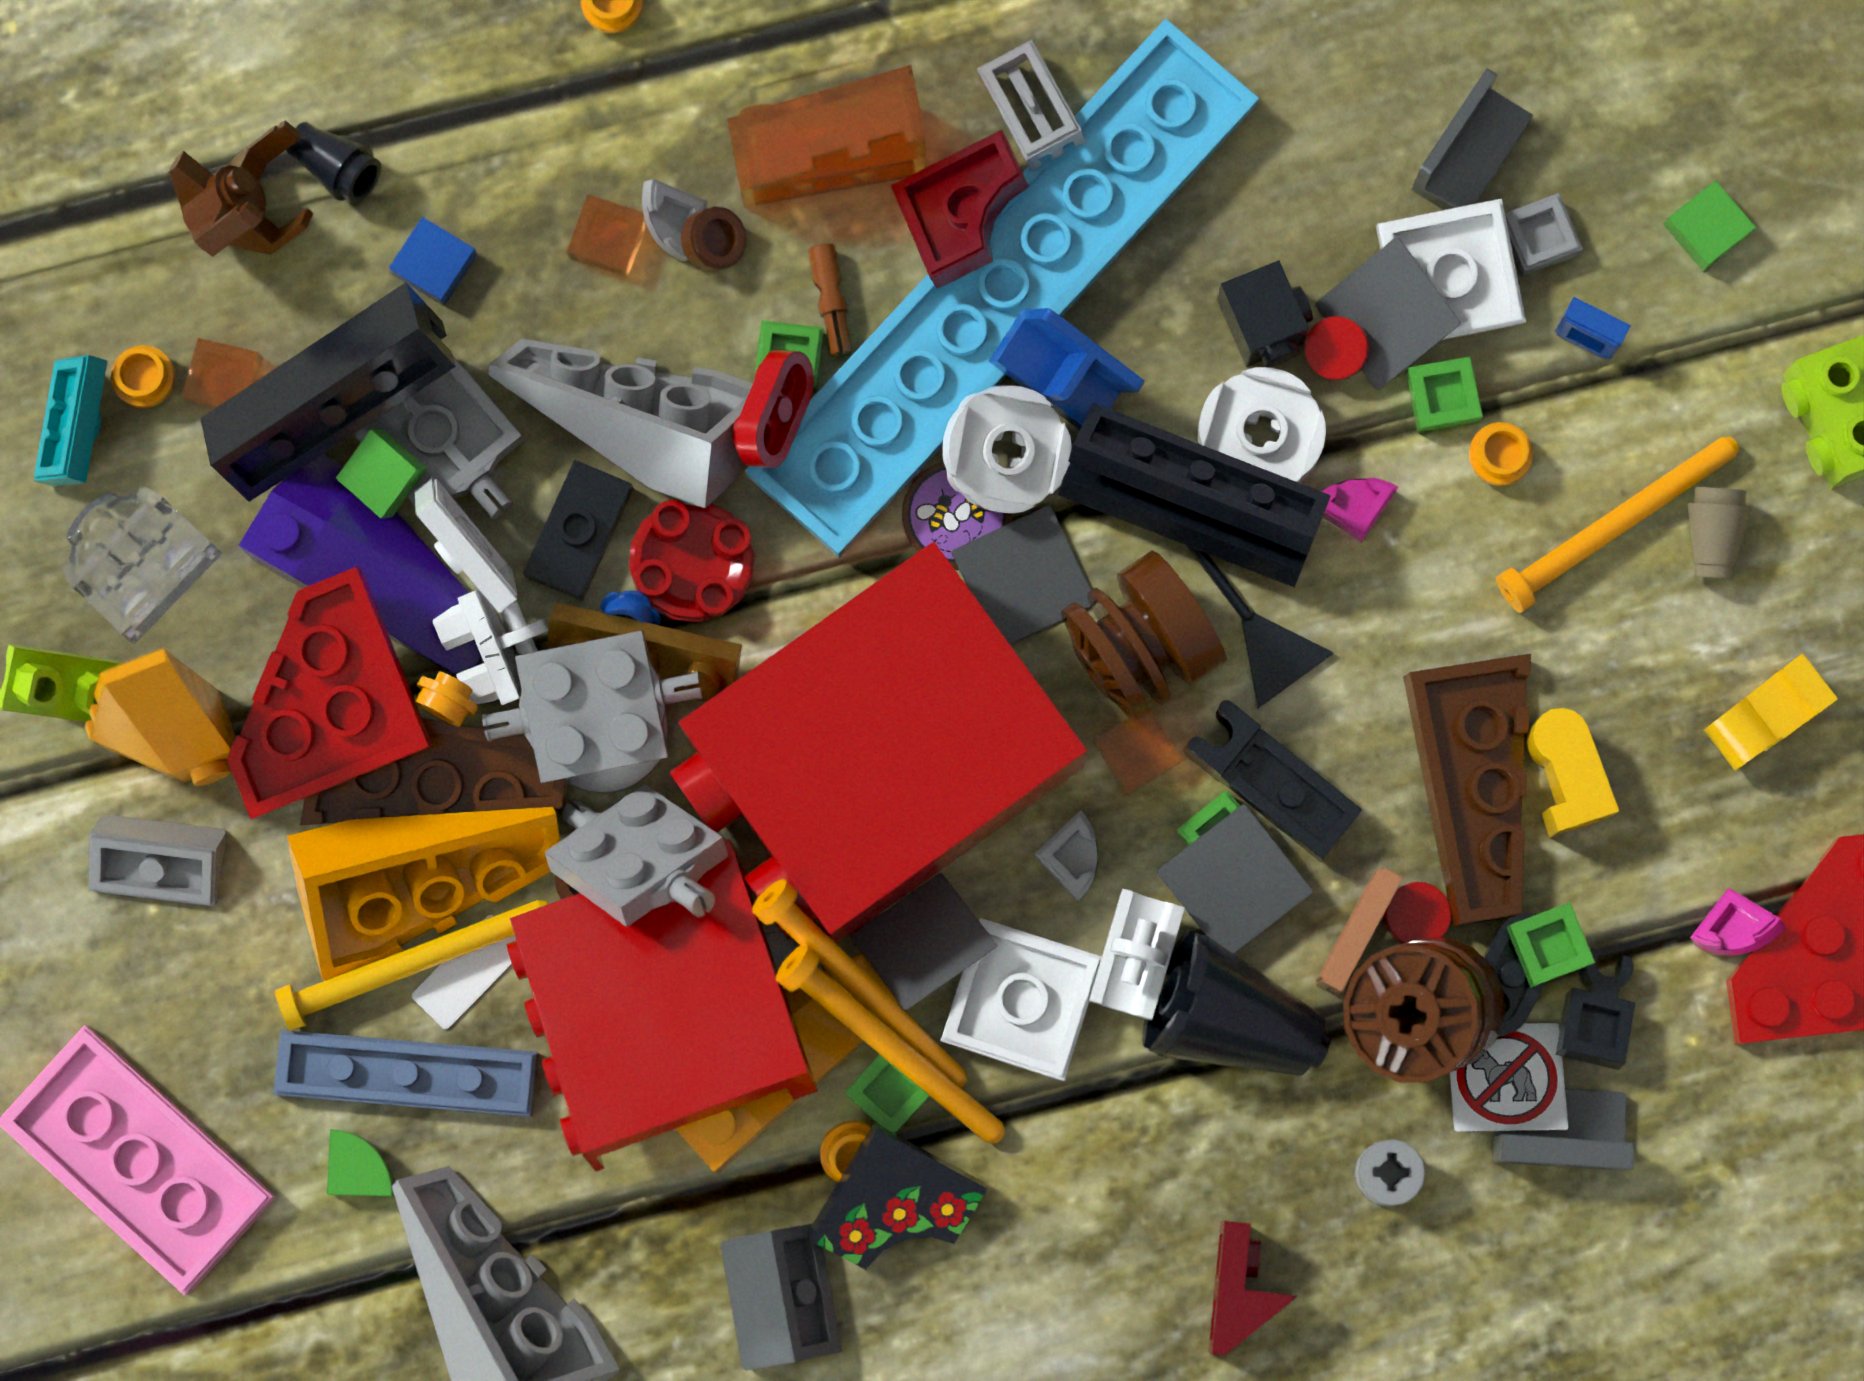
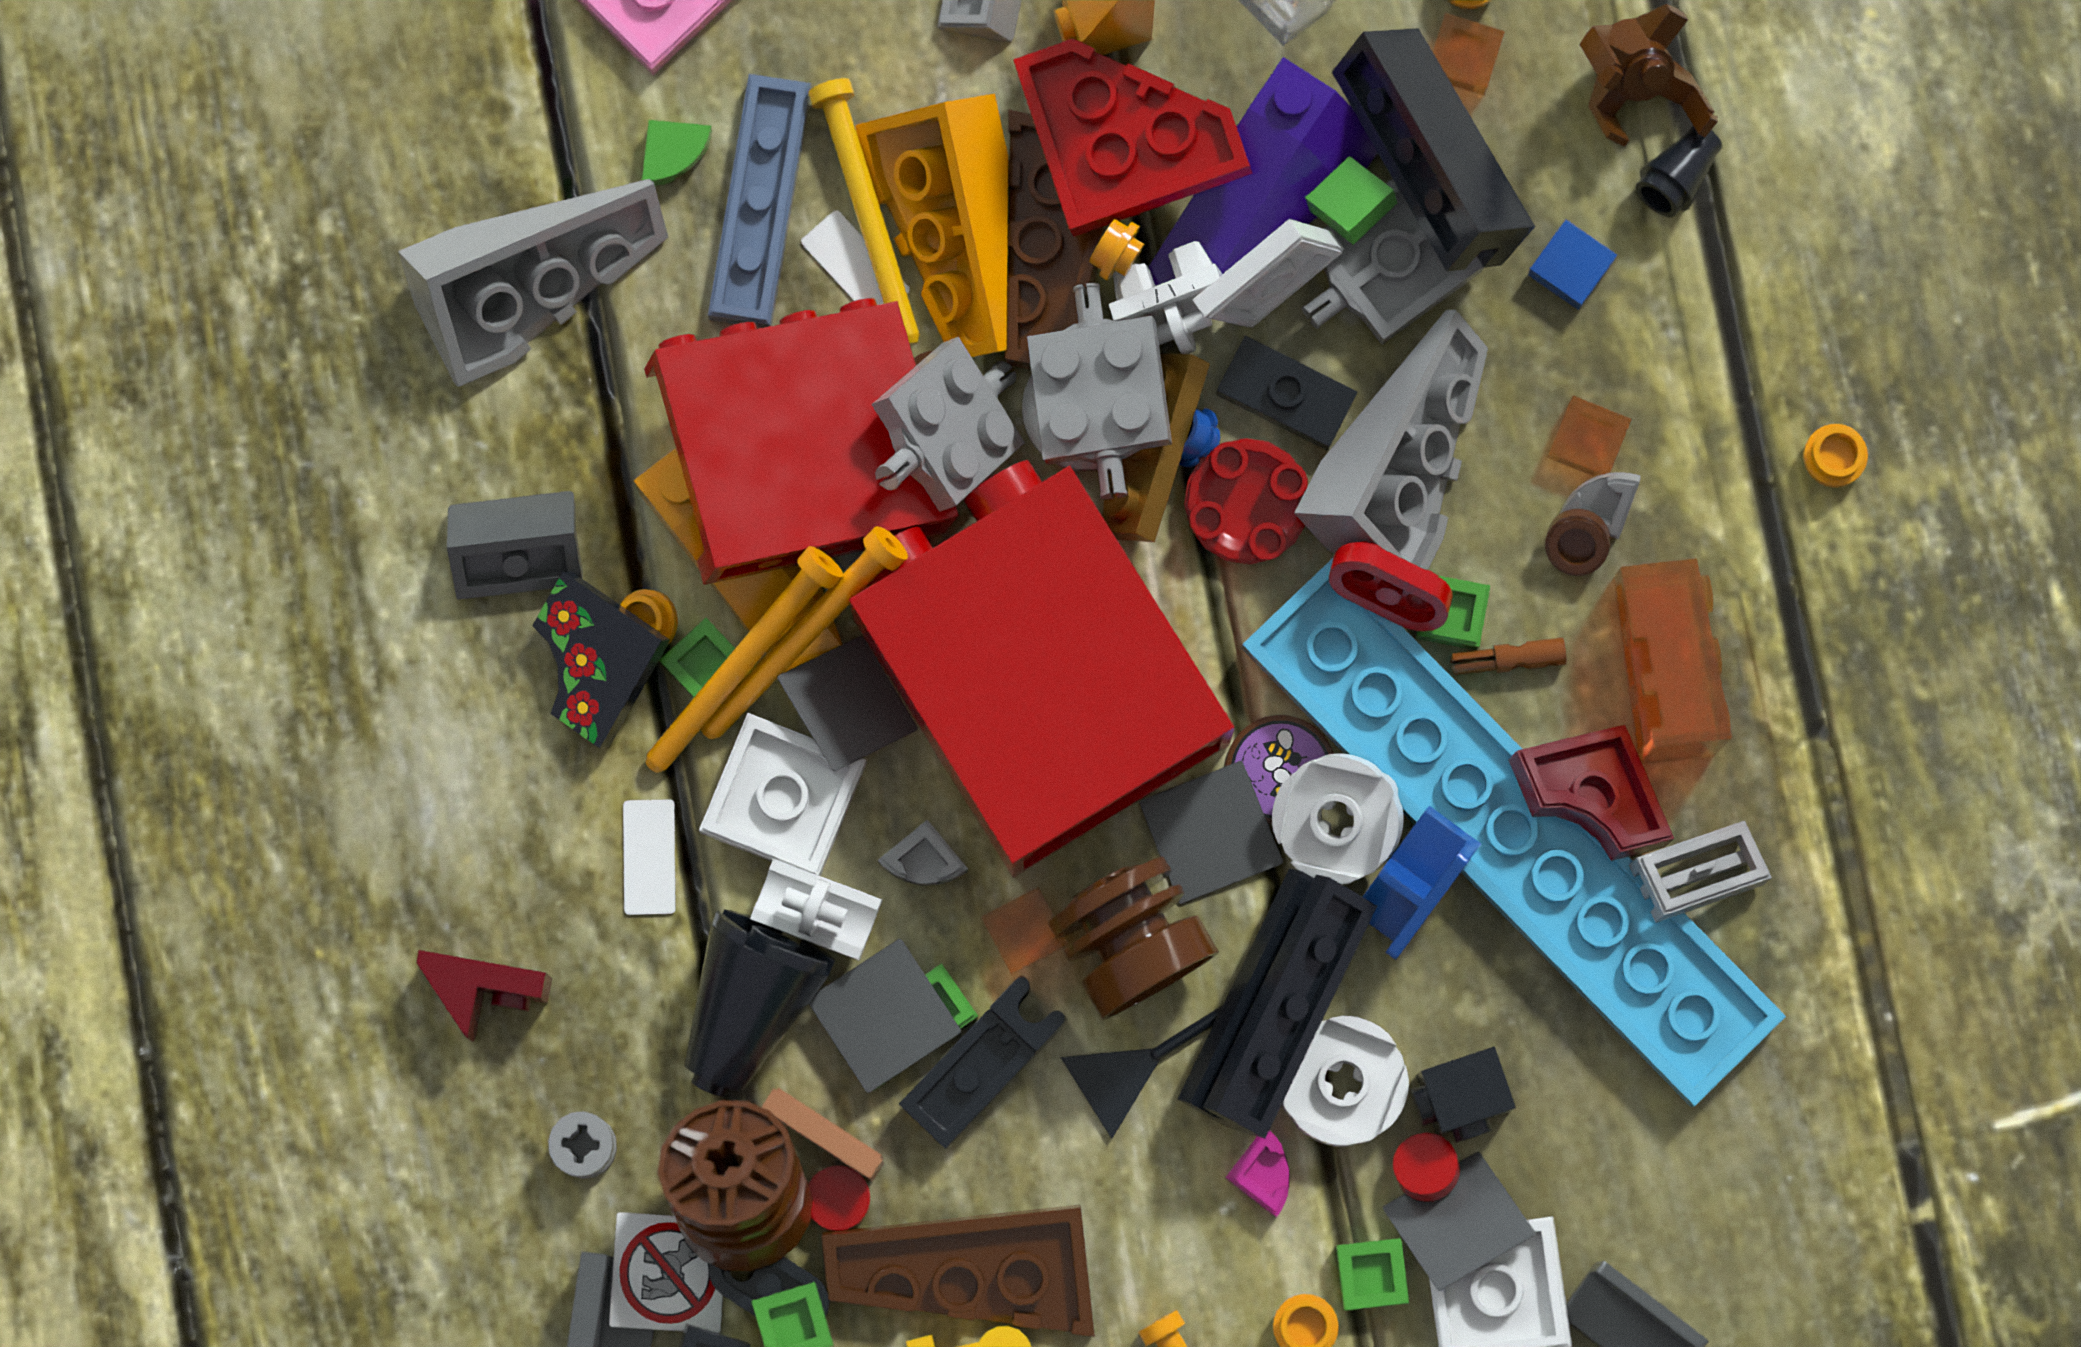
camera: 90 degrees right, 0 degrees up
none -> white sticker [623,800,676,915]

